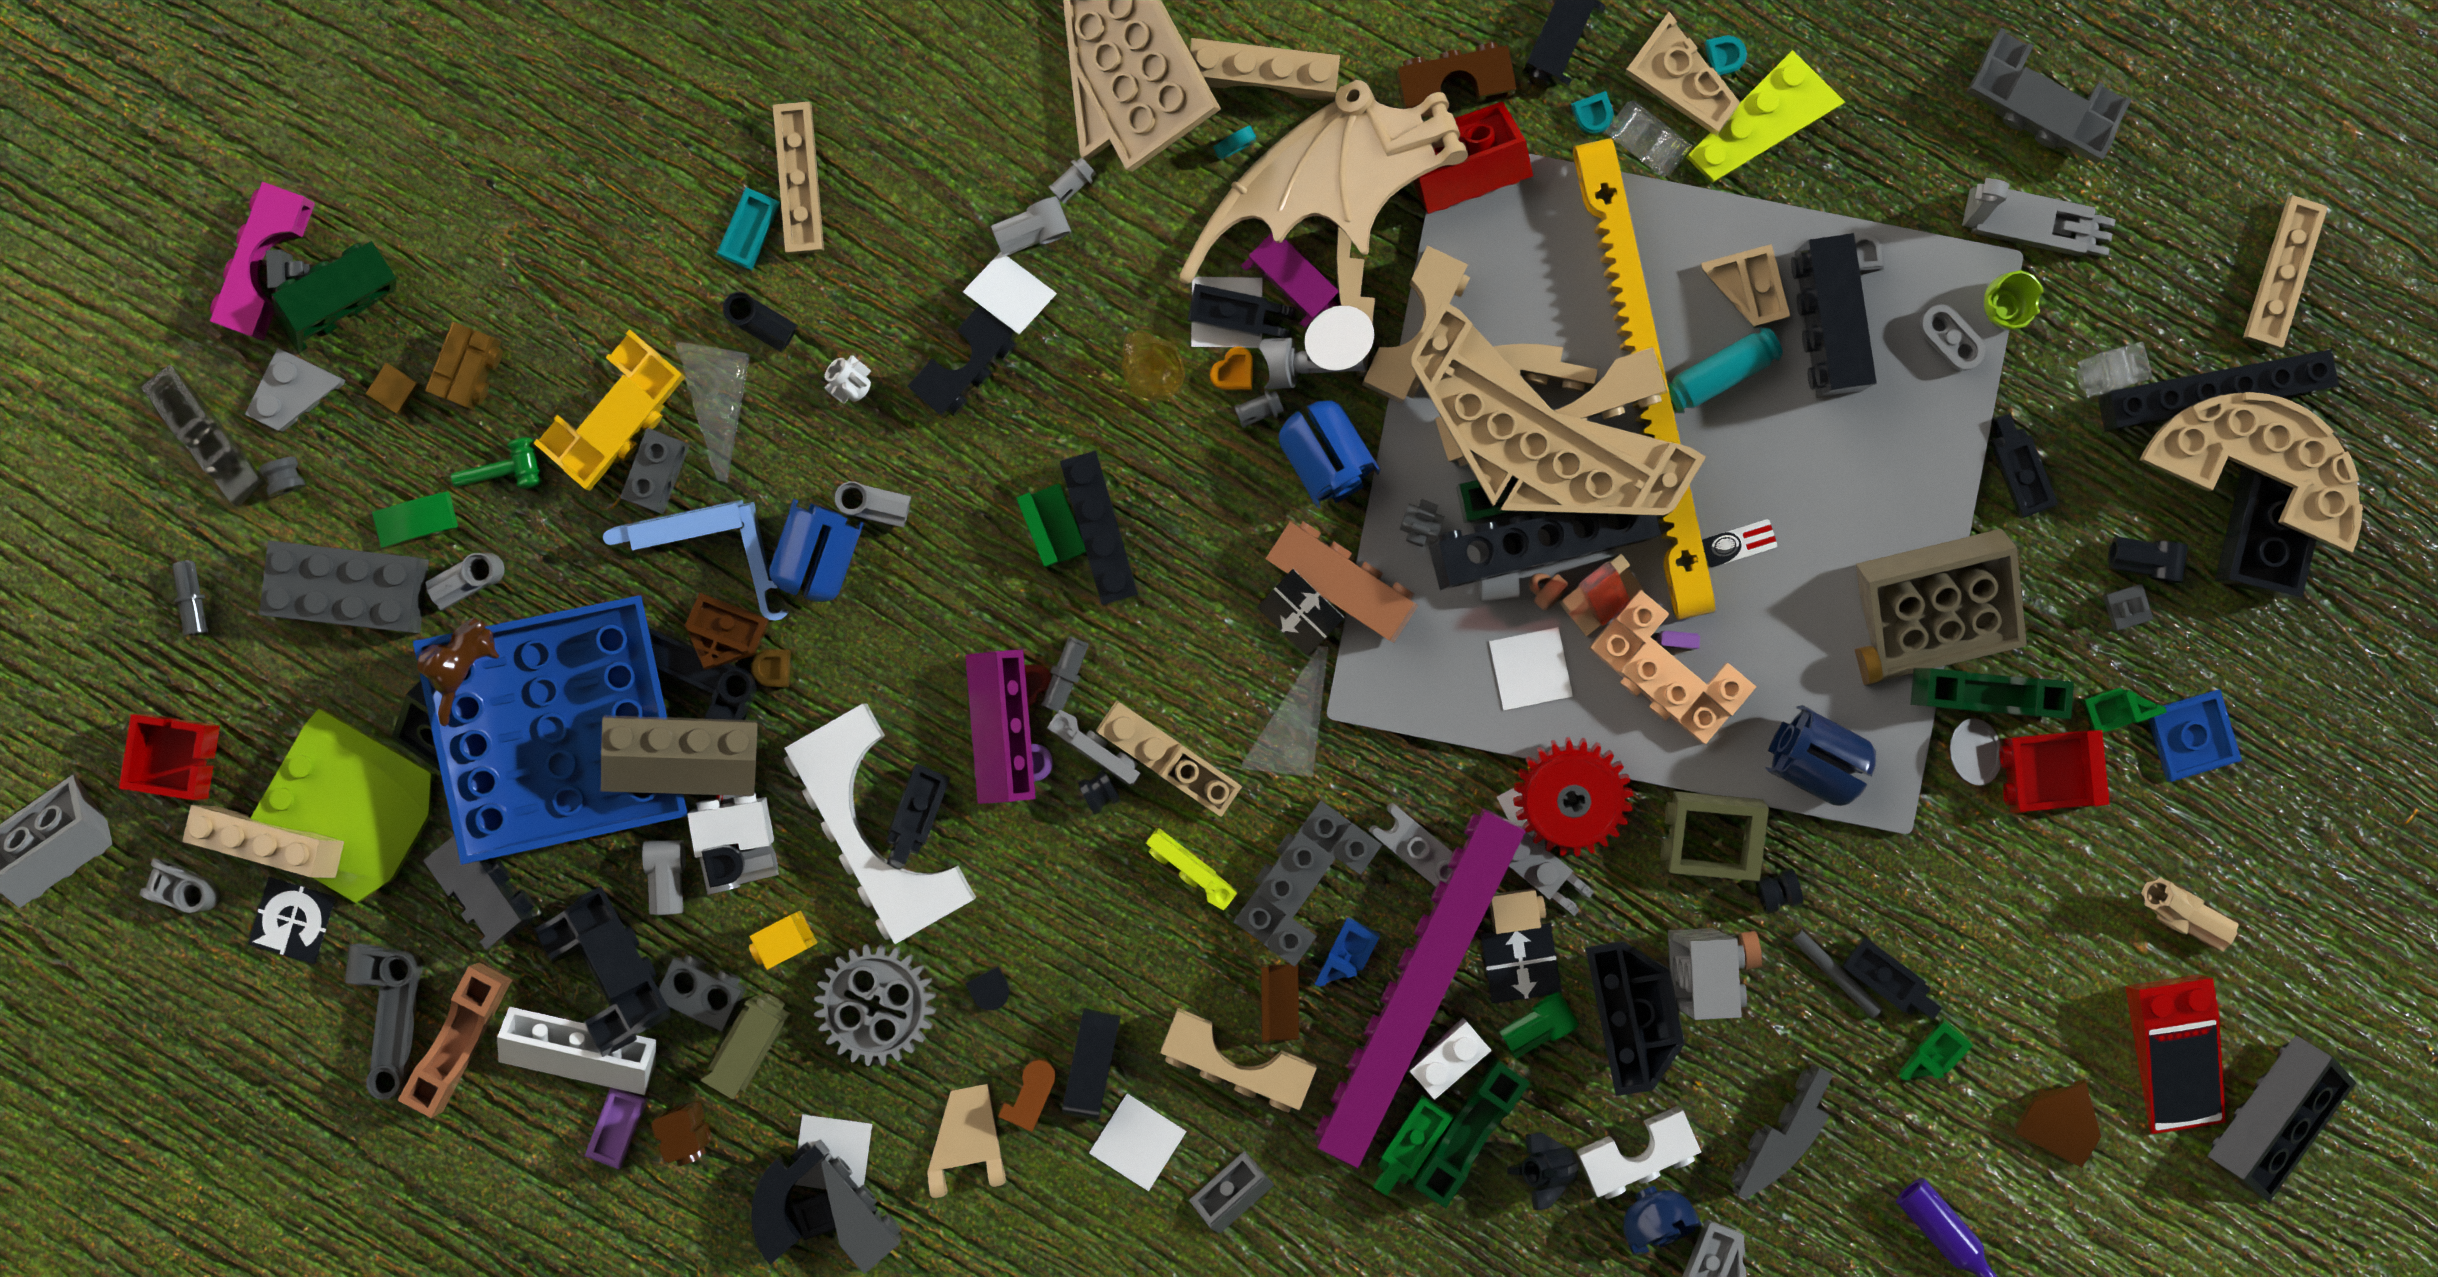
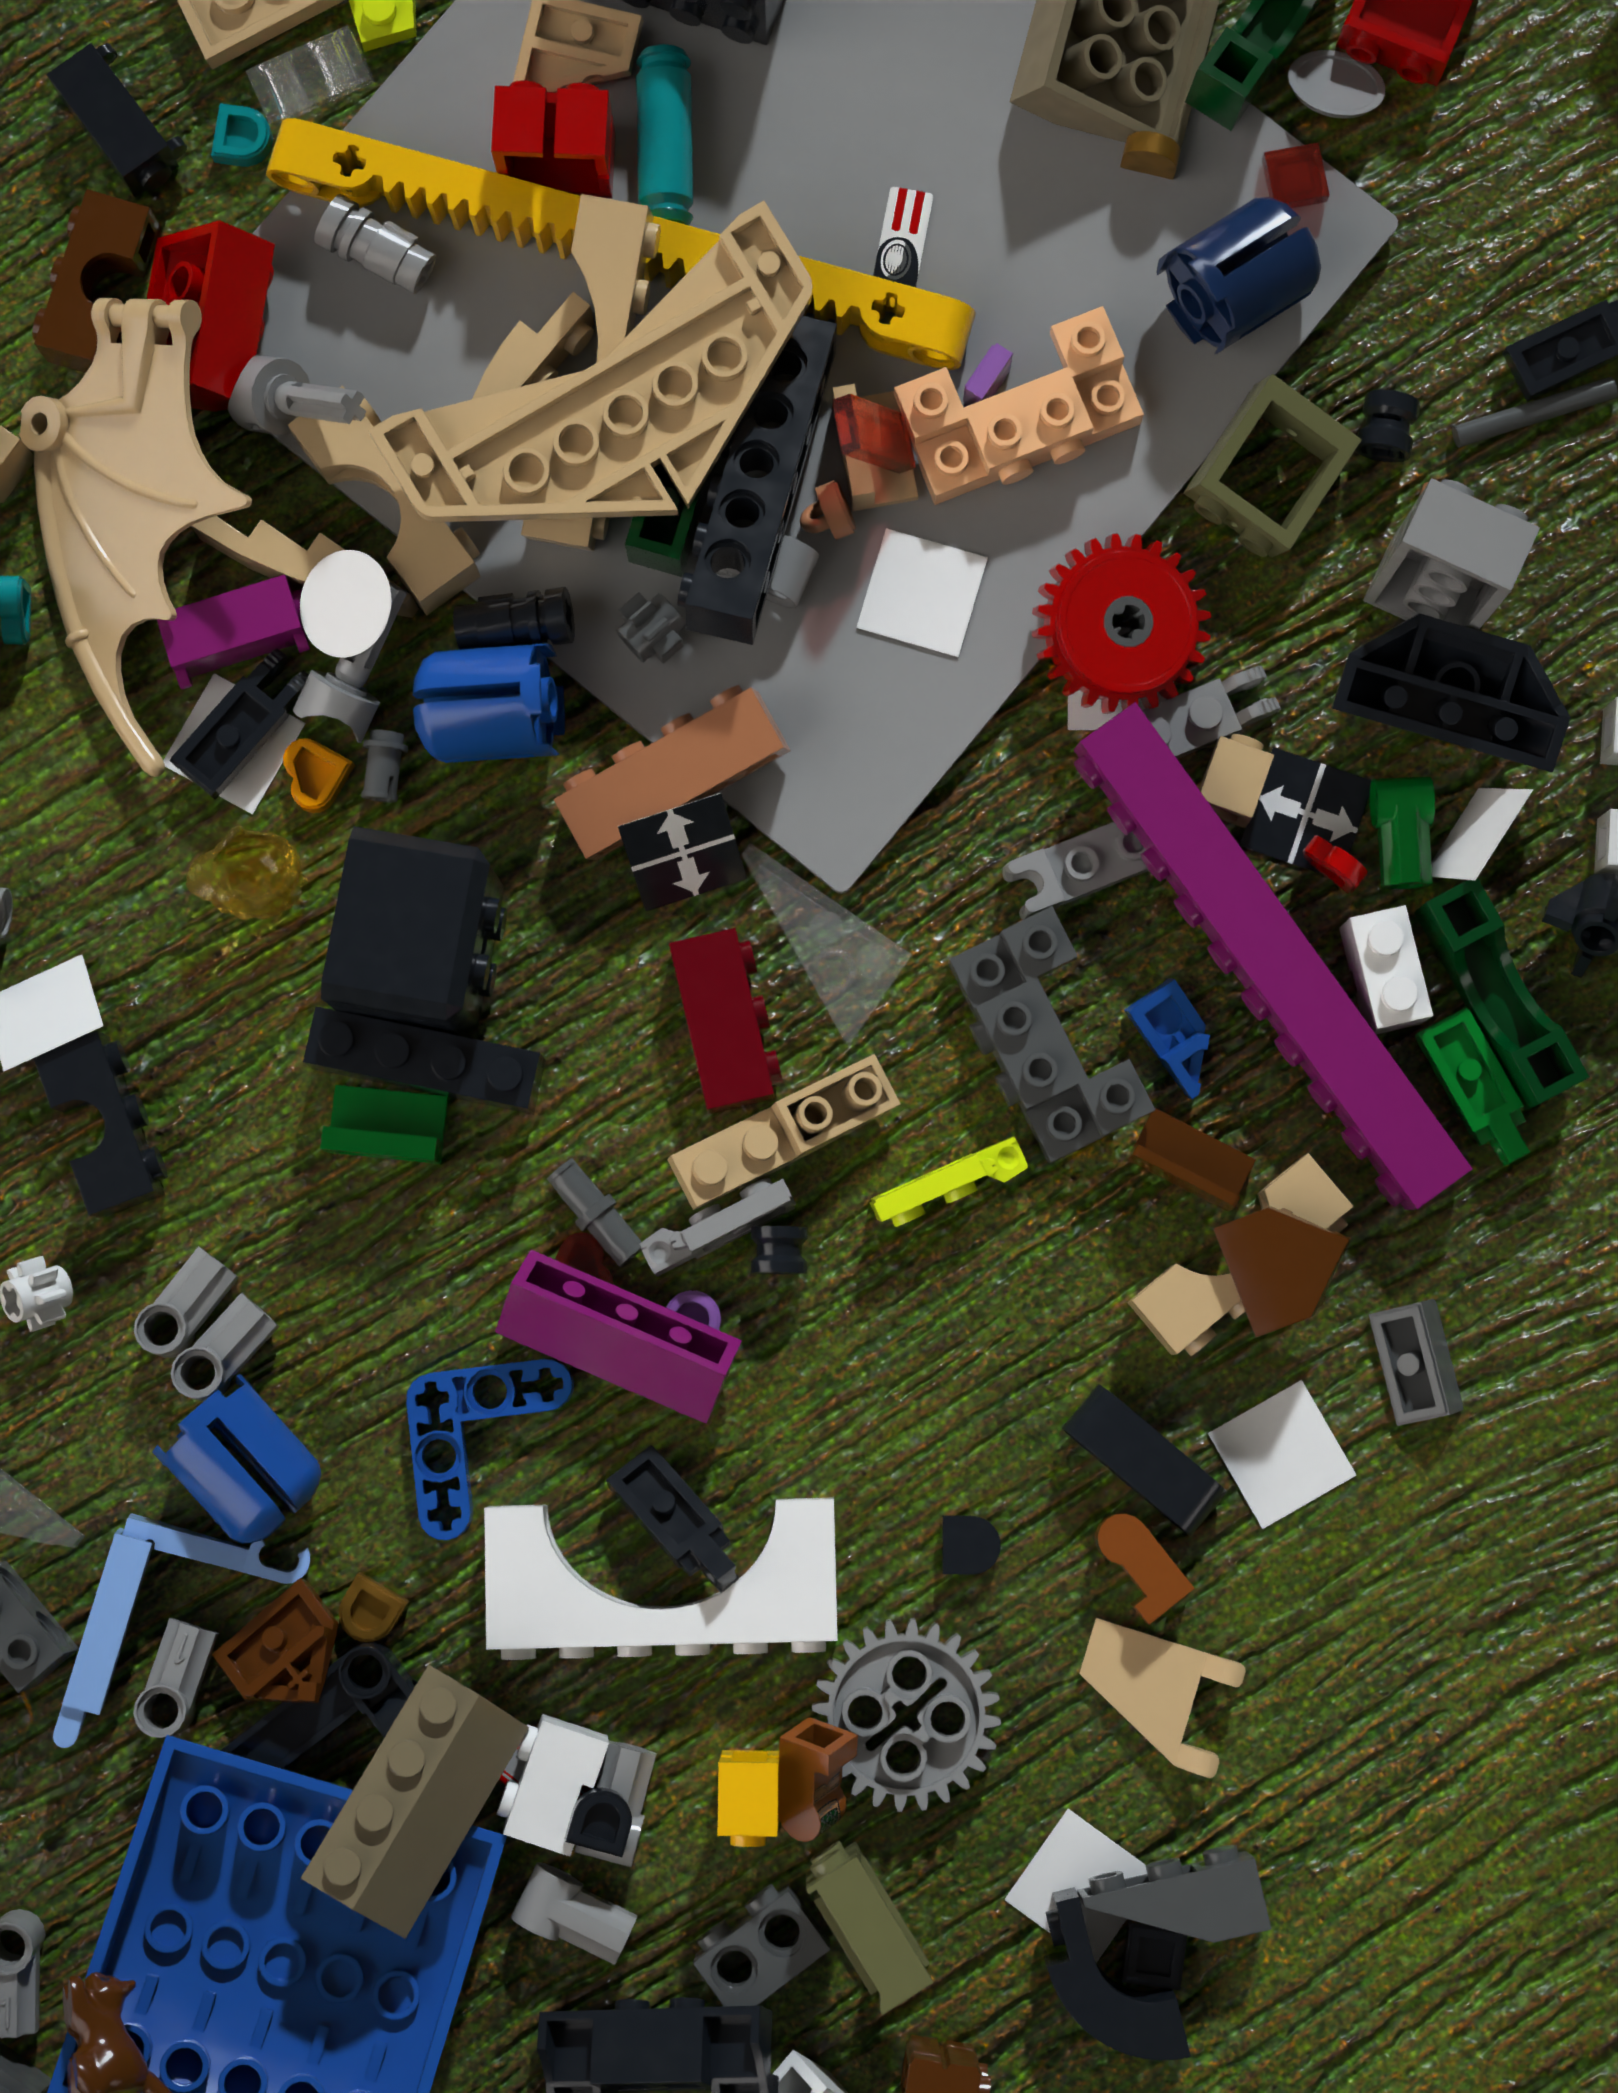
camera: 65 degrees left, 5 degrees down
none -> light grey piece [133,1618,219,1738]
none -> light grey piece [134,1246,240,1358]
none -> light grey piece [227,355,366,435]
none -> light grey axle [314,194,436,294]
none -> black plate [321,826,507,1036]
none -> blue beam [406,1359,574,1540]
none -> black axle [453,587,575,650]
none -> red piece [491,80,616,198]
none -> dark red brick [669,928,783,1114]
none -> dark orange leg [779,1717,858,1842]
none -> reddish brown slope [1213,1206,1351,1337]
none -> clear red tile [1262,142,1330,208]
none -> red tile [1303,835,1368,894]
none -> white sticker [1431,788,1533,881]

